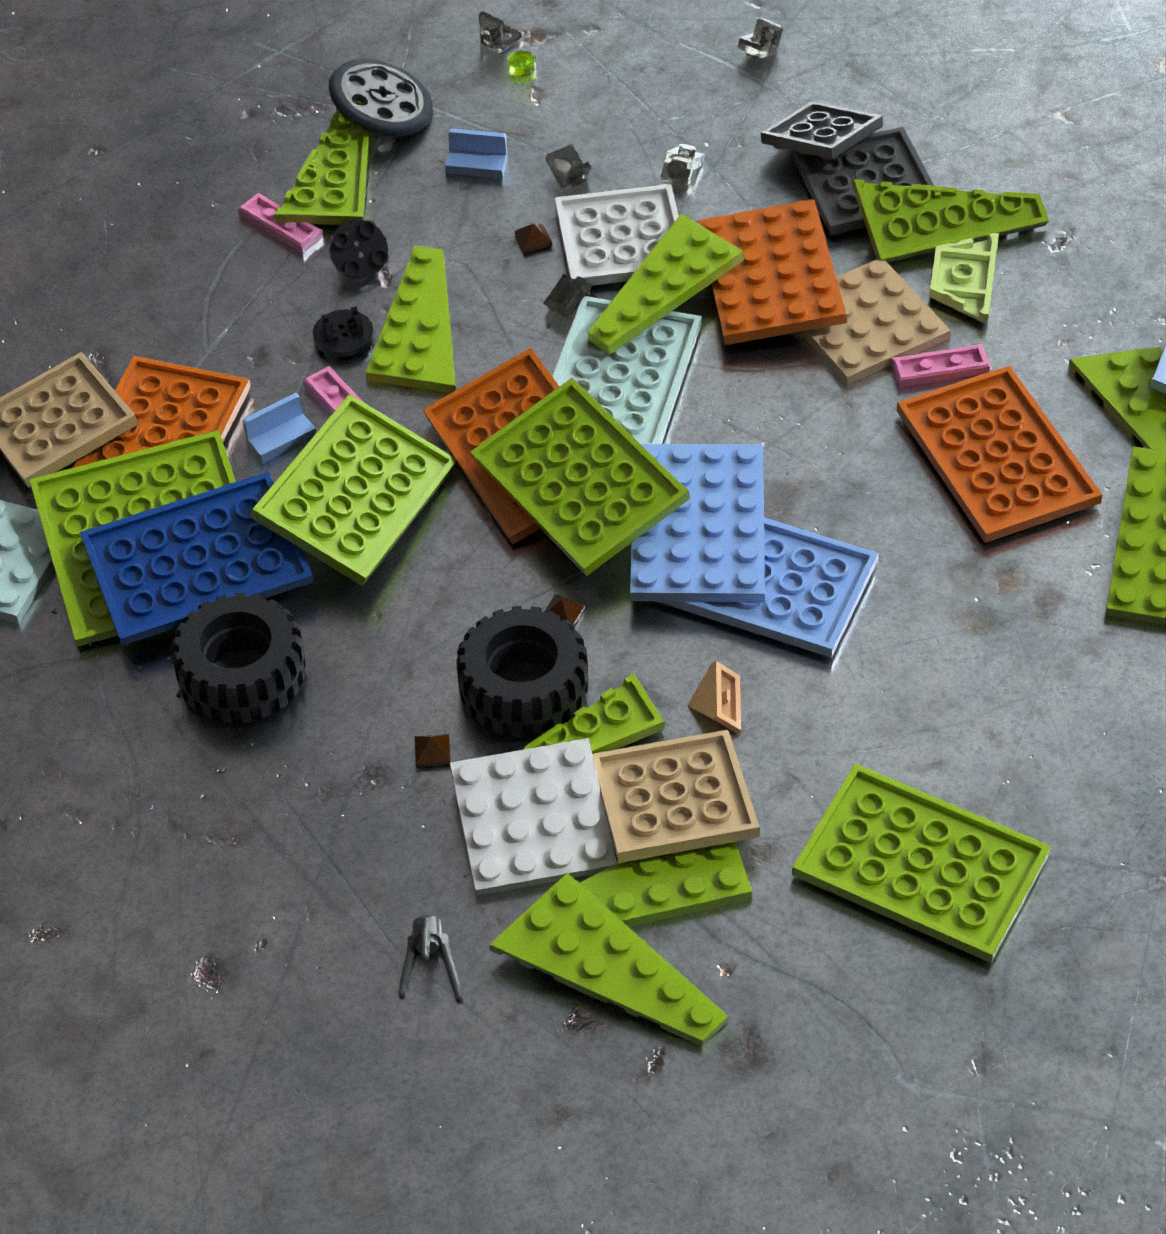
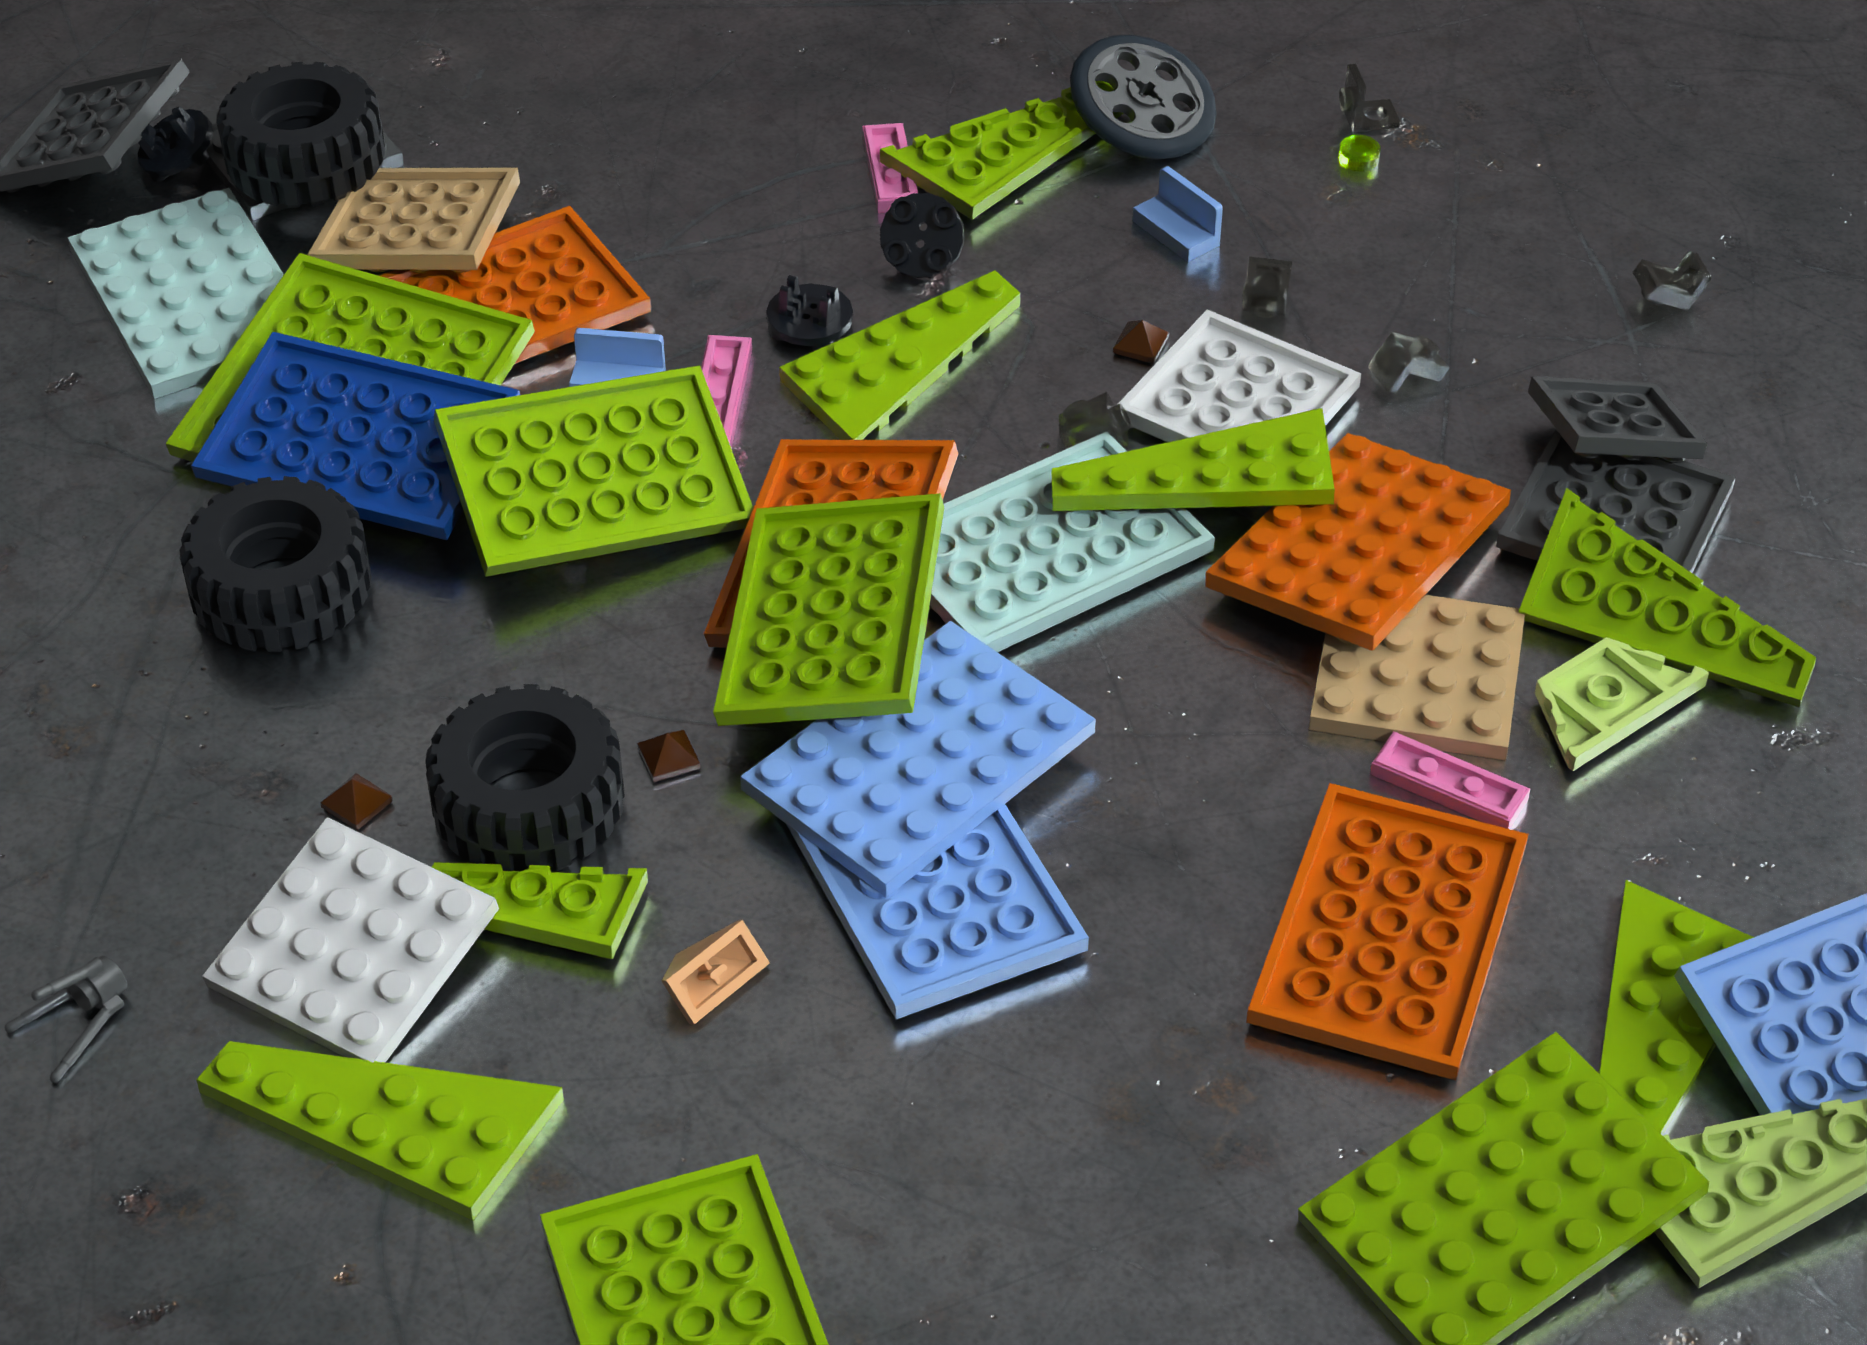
camera: 40 degrees right, 5 degrees down
lime wing [489,873,728,1047] -> none
tan plate [592,730,760,863] -> none

